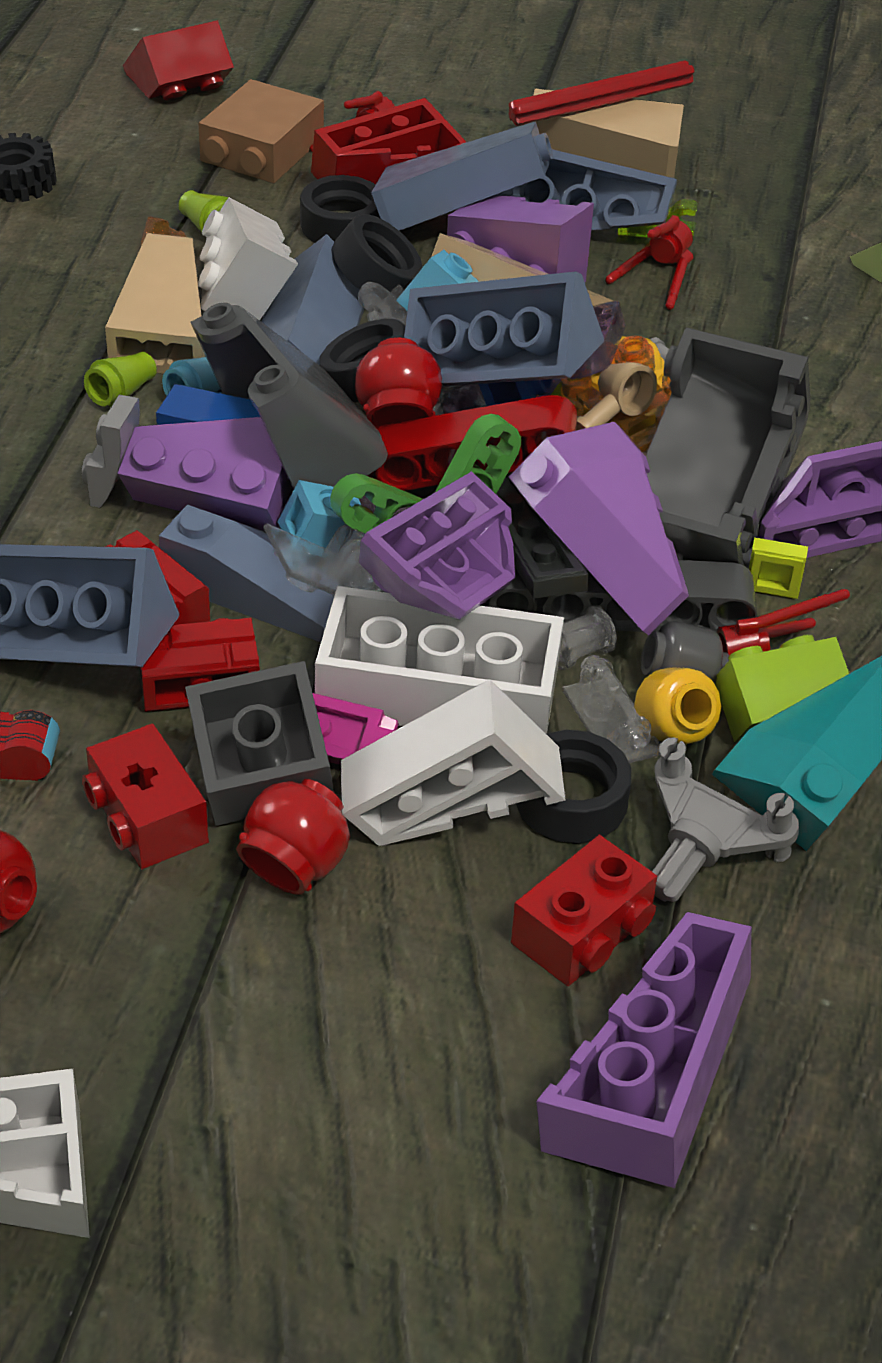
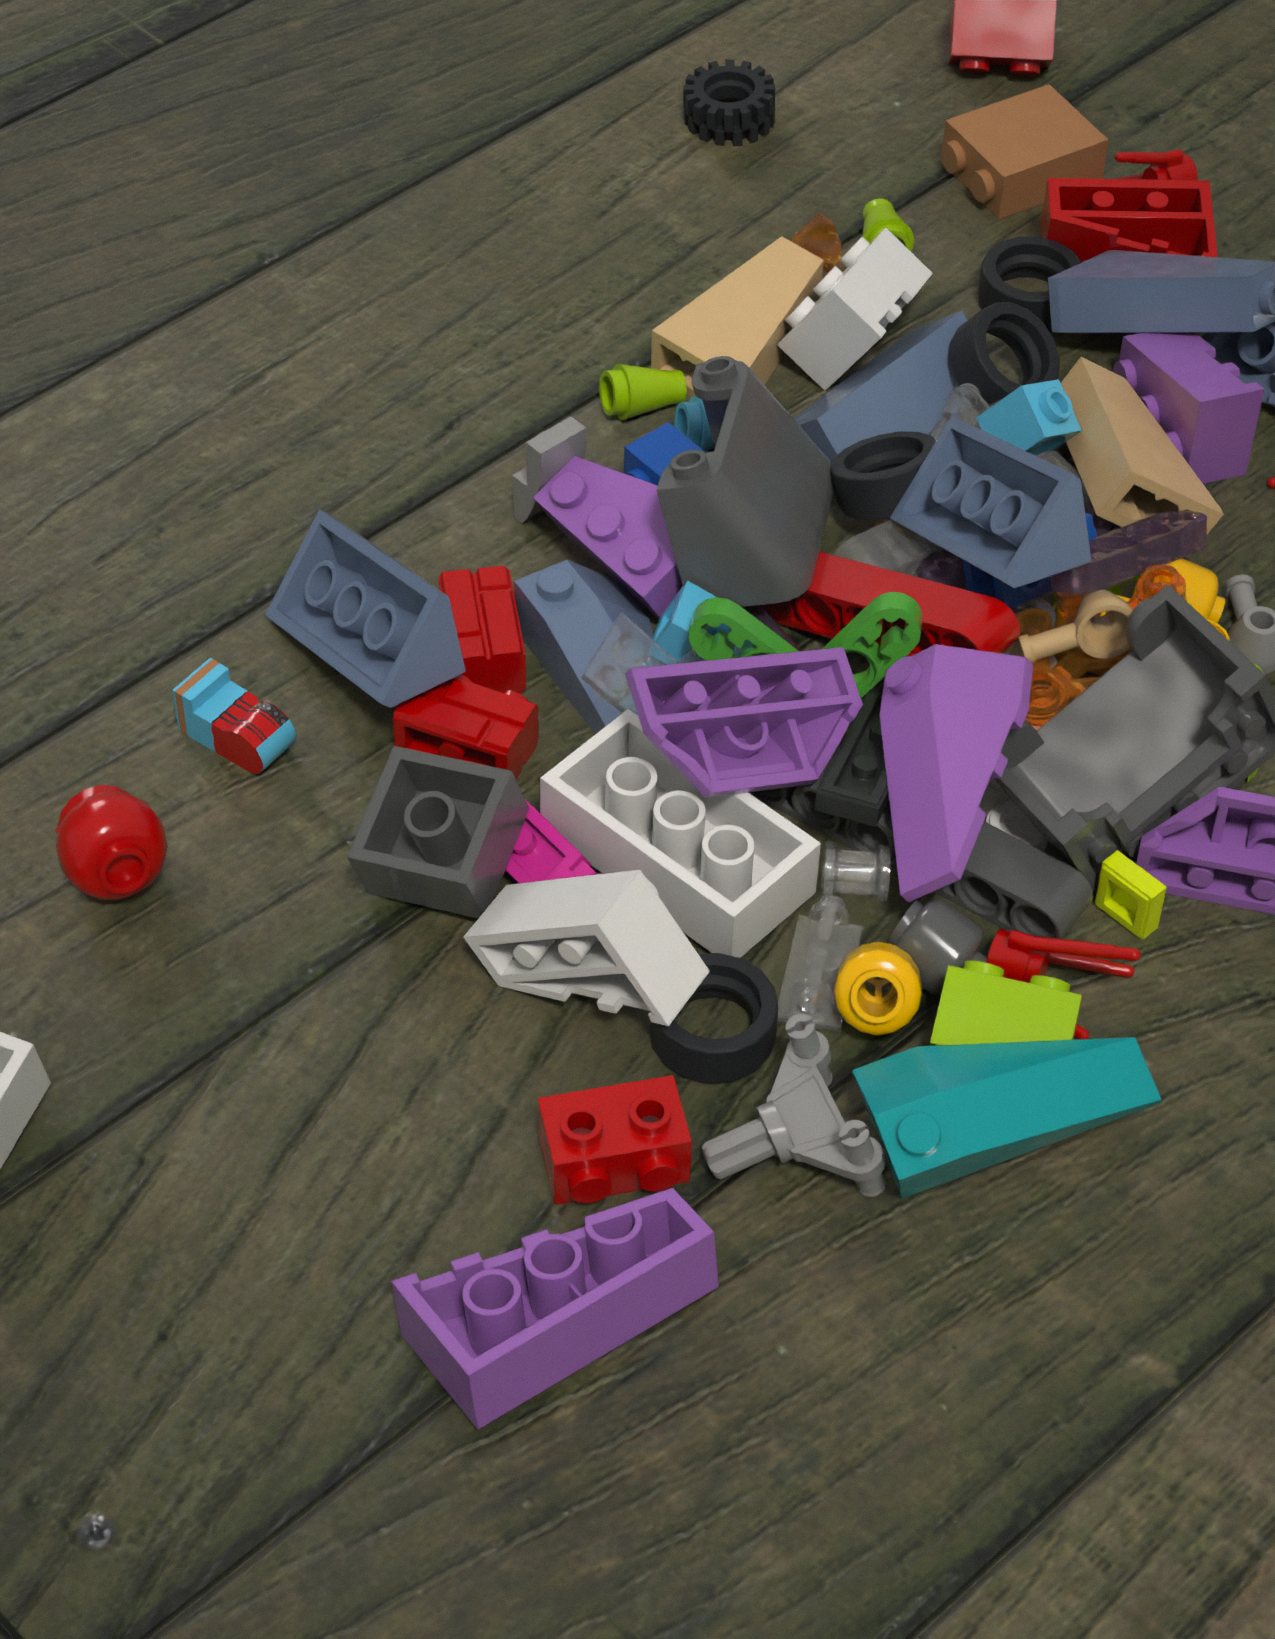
camera: 35 degrees right, 5 degrees up
red brick [82,723,209,870] -> none
red piece [236,779,350,895] -> none
red piece [355,337,442,426] -> none

